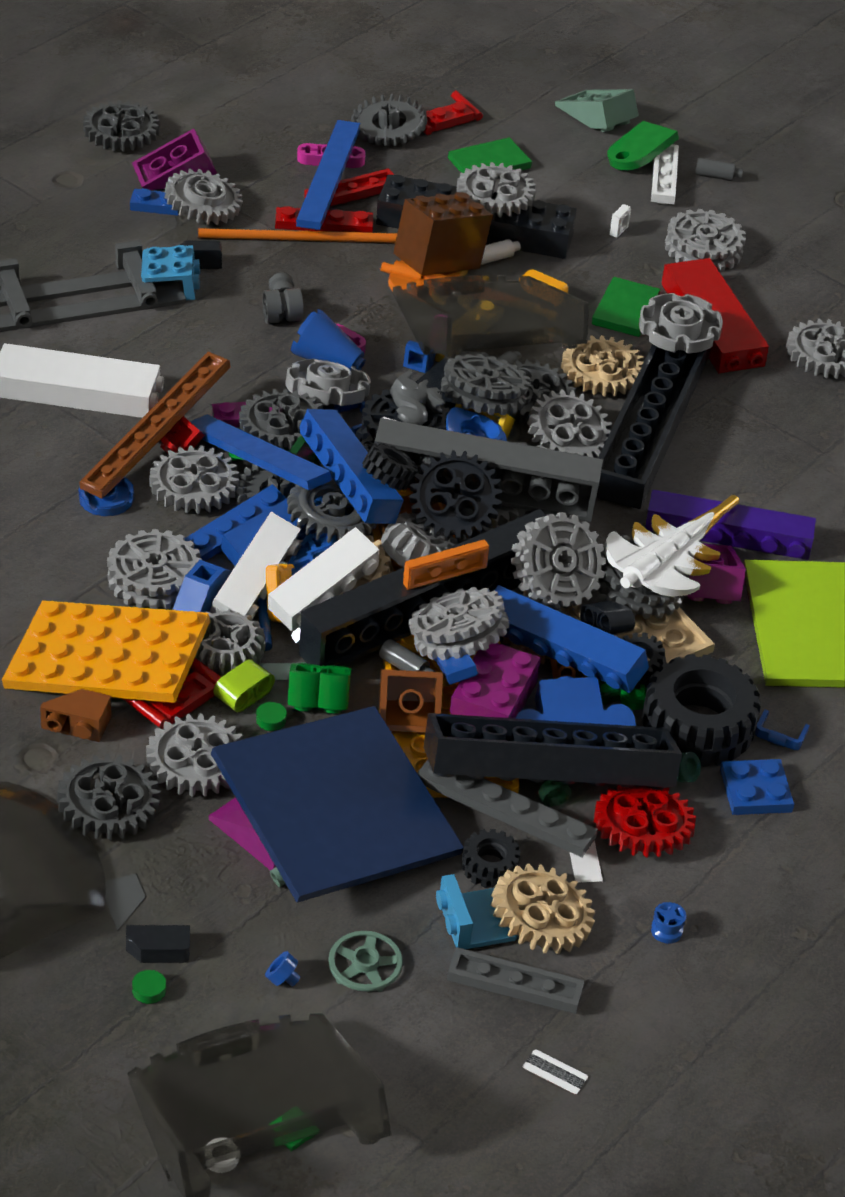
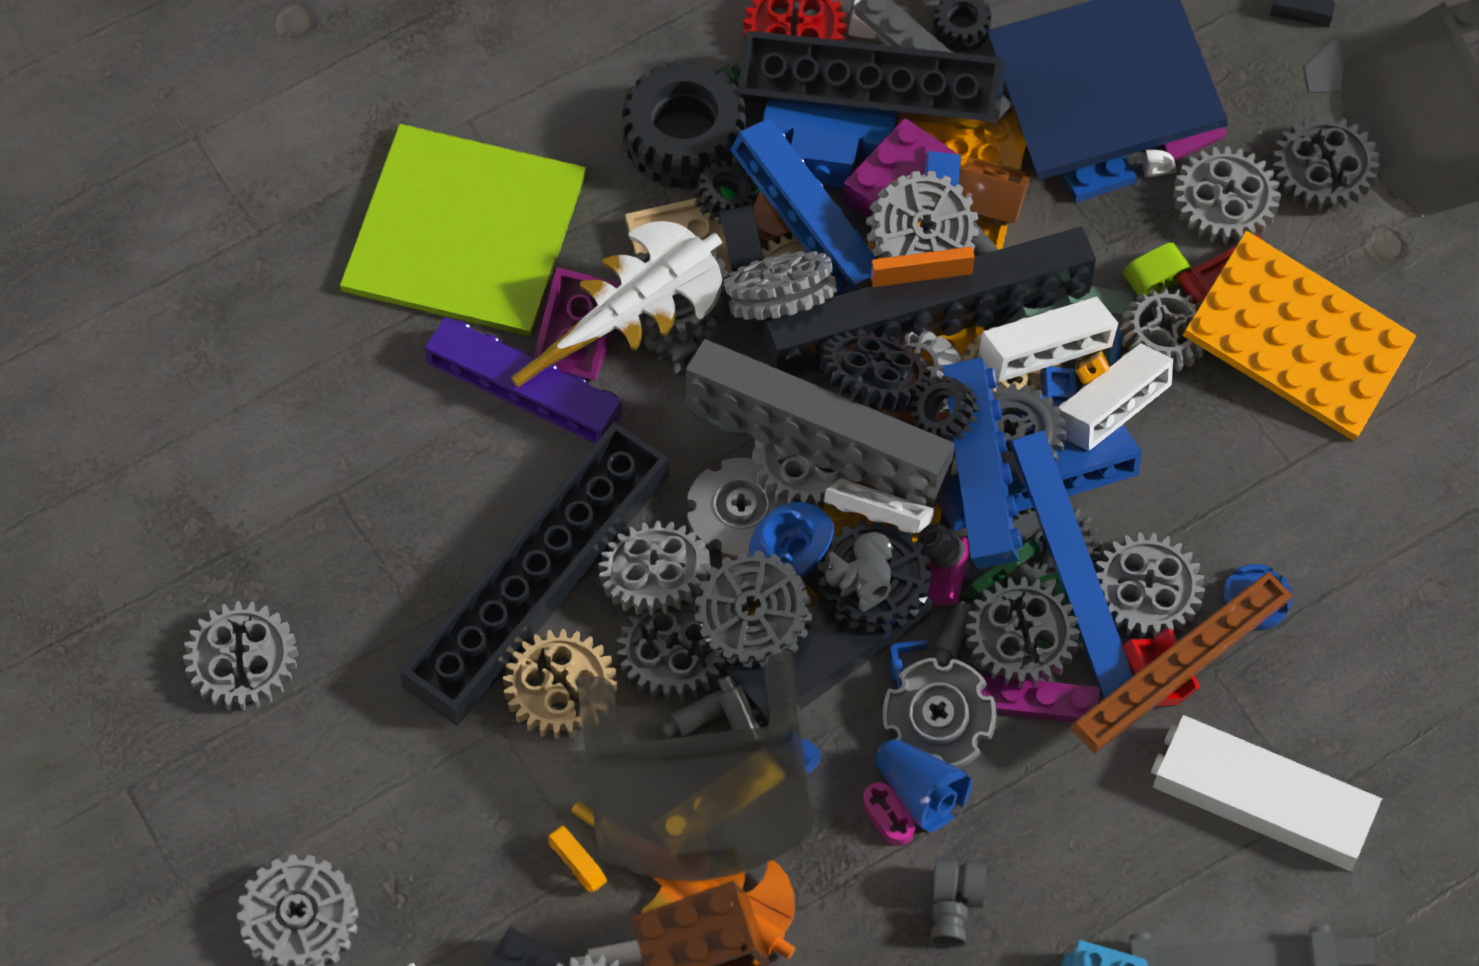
camera: 160 degrees left, 20 degrees up
dark orange slope [40,689,112,742] -> none
light grey piece [107,529,201,609] -> none
blue slope [173,560,232,613] -> none
blue plate [185,484,287,561] -> none
green tile [256,702,287,731] -> none
green brick [288,663,351,714] -> none
green tile [591,276,661,337] -> none
light grey piece [639,293,723,353] -> none
red brick [661,258,769,373] -> none
blue plate [720,759,794,815] -> none
blue piece [755,709,810,750] -> none

